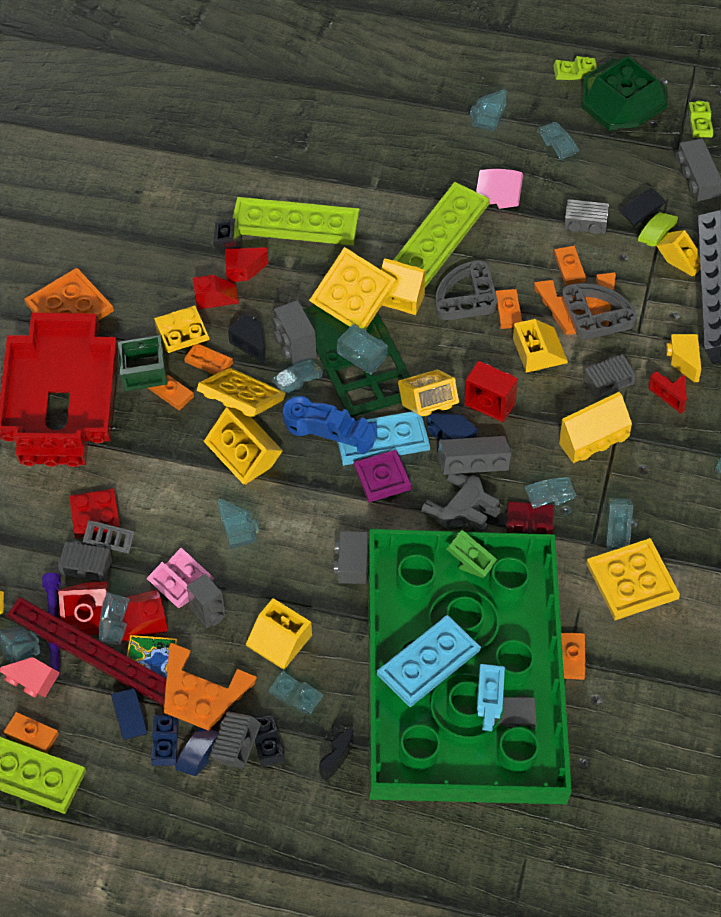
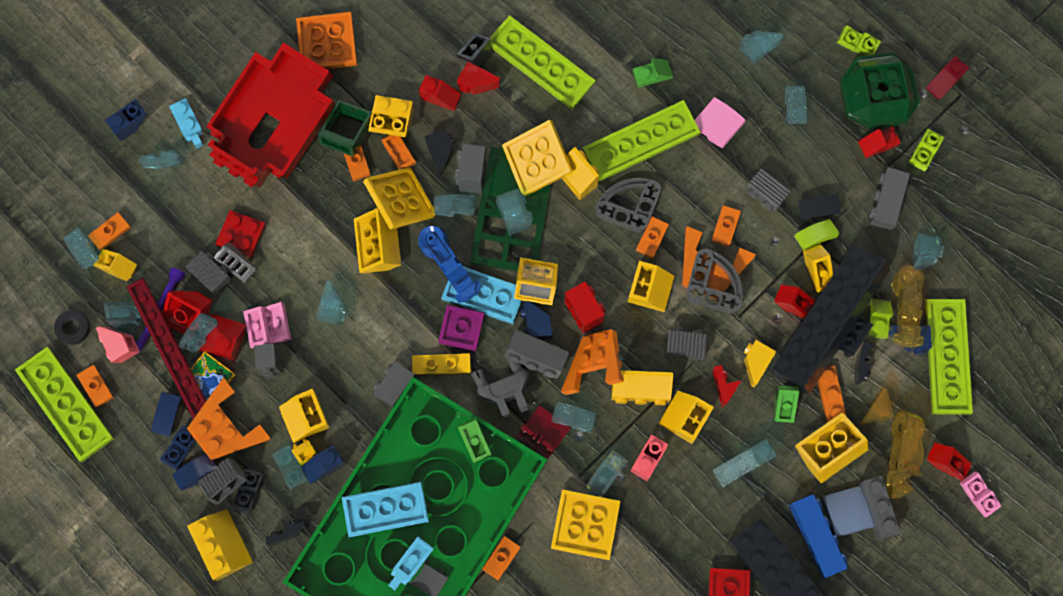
camera: 30 degrees right, 20 degrees up
none -> yellow slope [187,509,253,581]
none -> yellow tile [292,439,317,466]
none -> dark blue slope [301,445,345,485]
none -> yellow plate [412,353,471,376]
none -> orange wing [561,329,624,395]
none -> coral slope [630,435,668,481]
none -> bright green slope [632,58,673,88]
none -> yellow slope [658,391,714,444]
none -> red slope [774,285,816,319]
none -> red slope [858,127,901,159]
none -> dark red slope [925,56,969,101]

